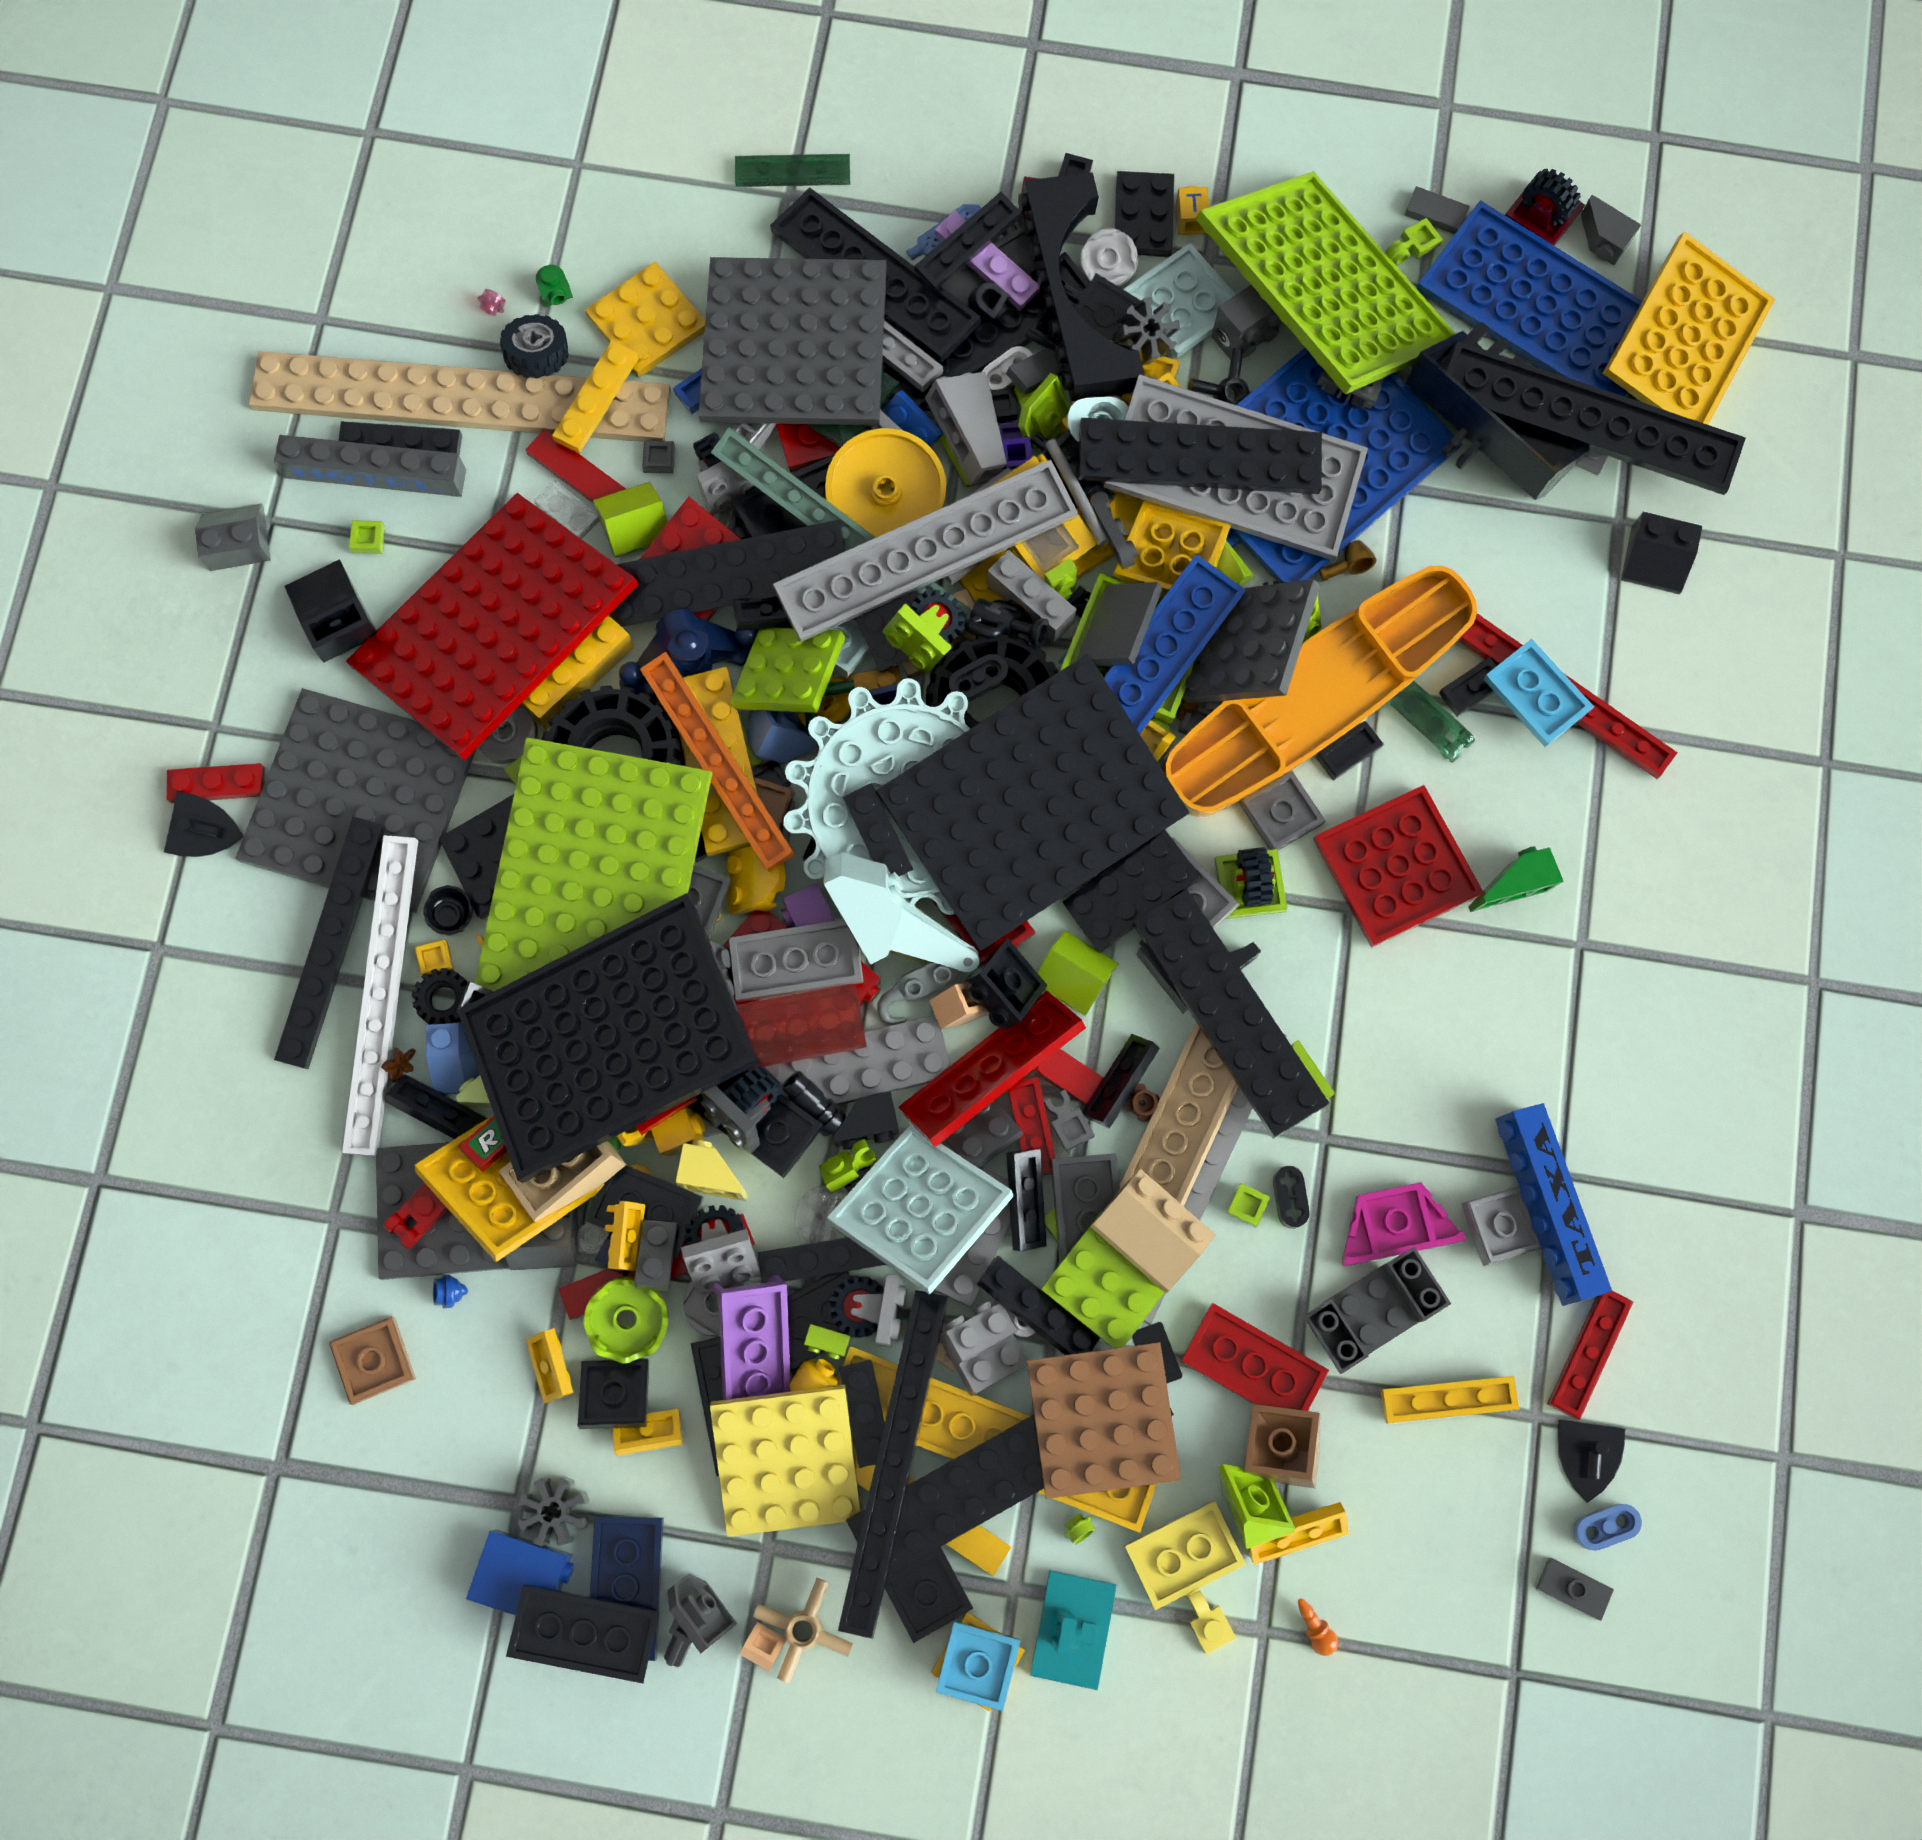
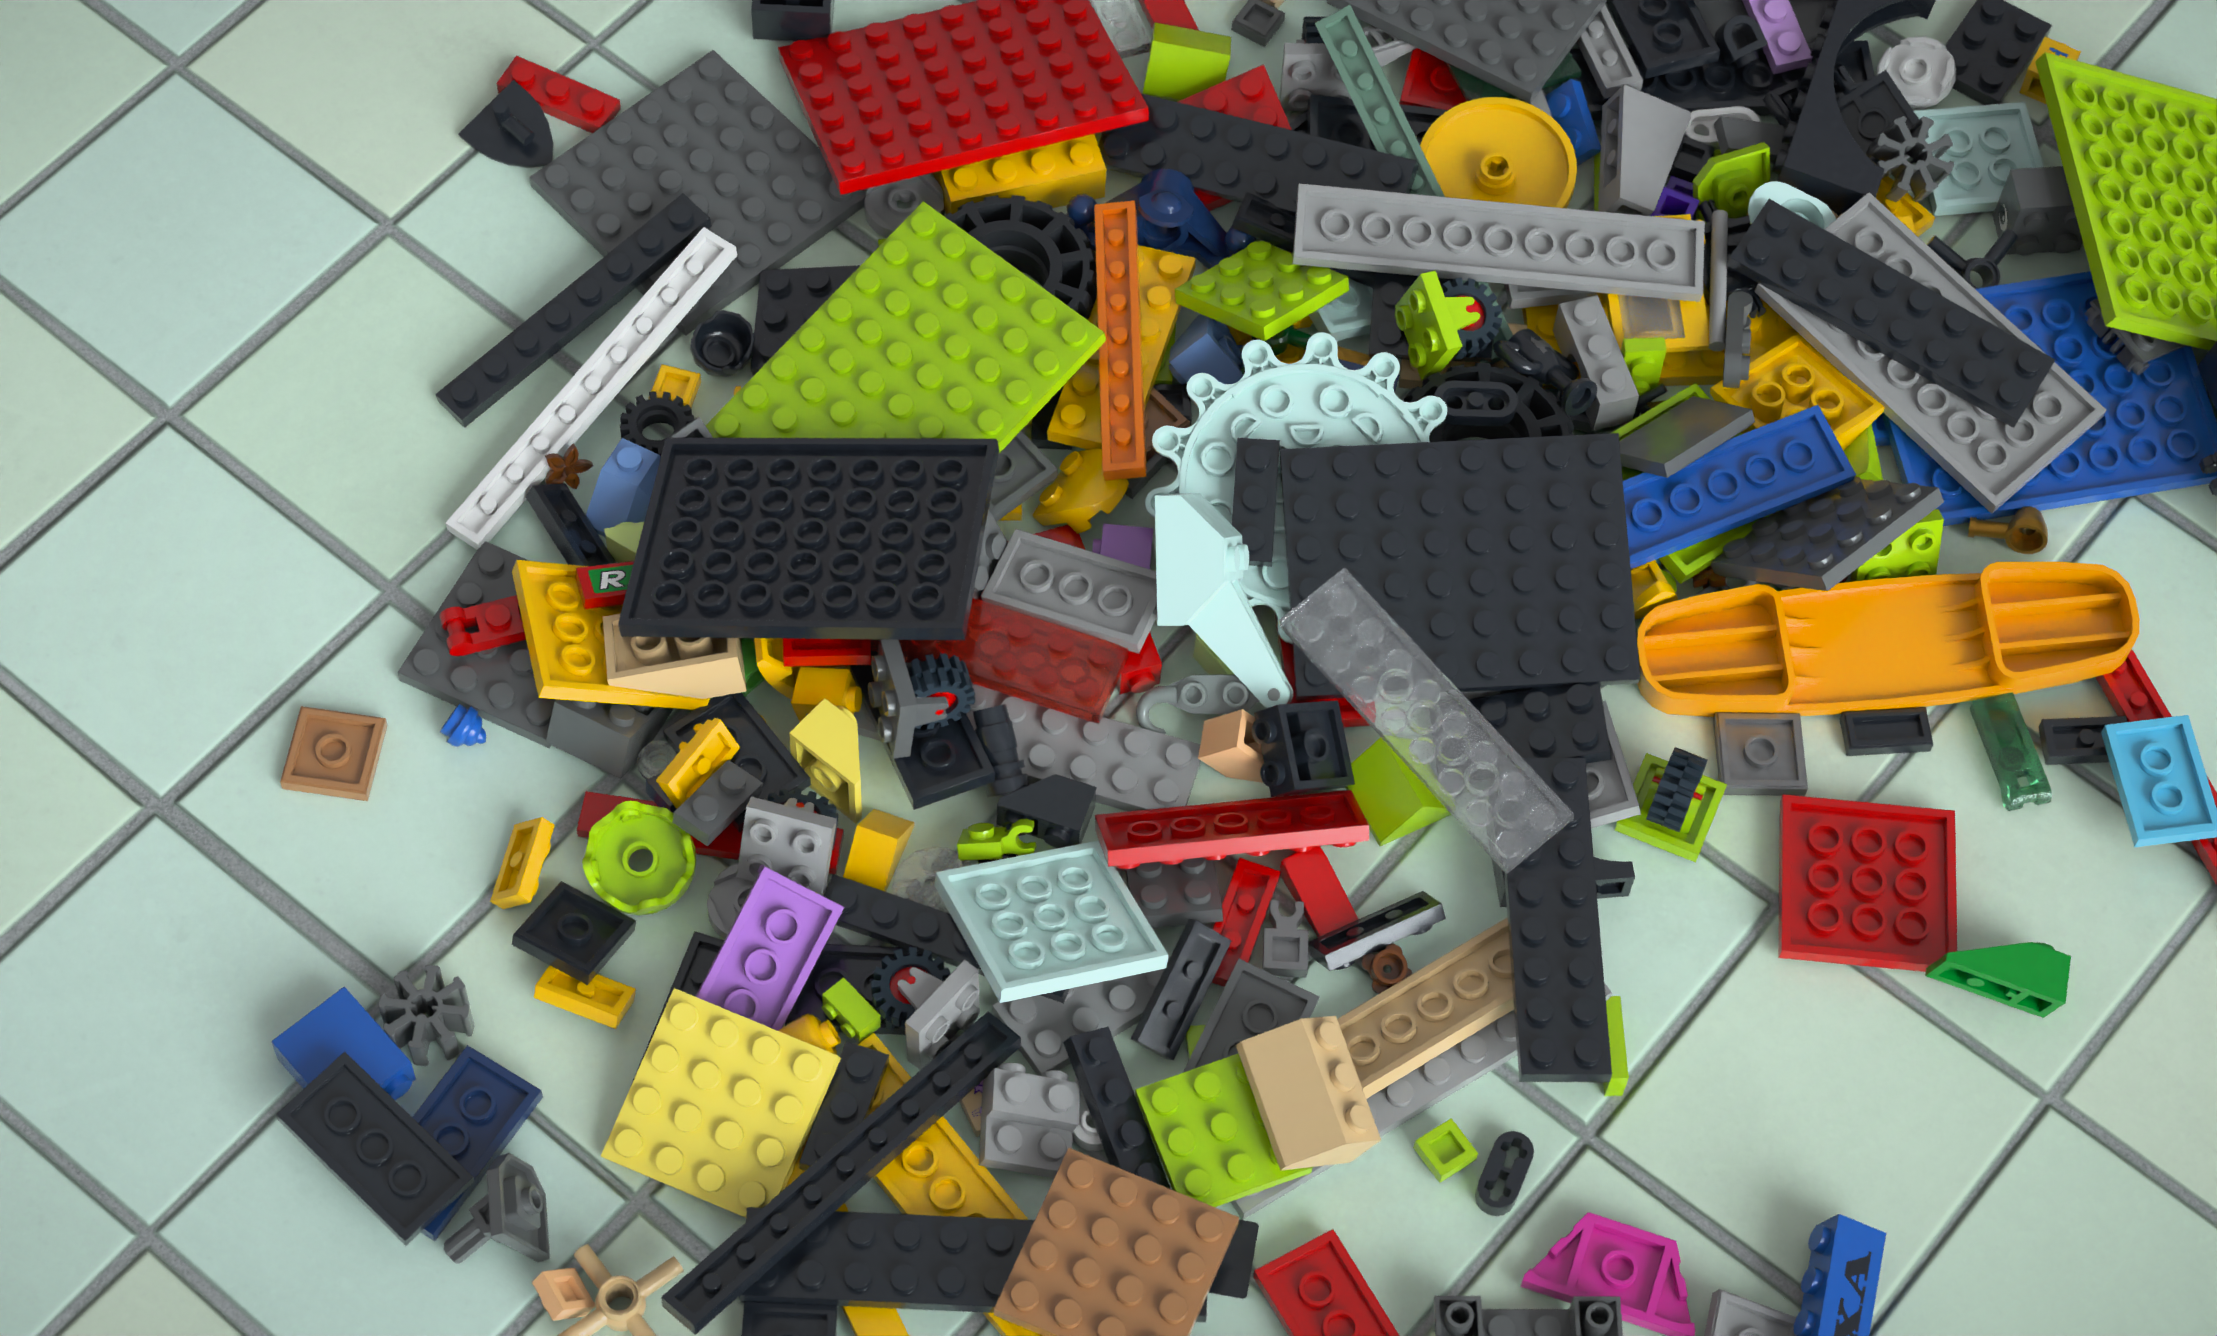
camera: 30 degrees right, 15 degrees down
none -> yellow slope [843,809,914,892]
none -> clear plate [1278,567,1574,874]

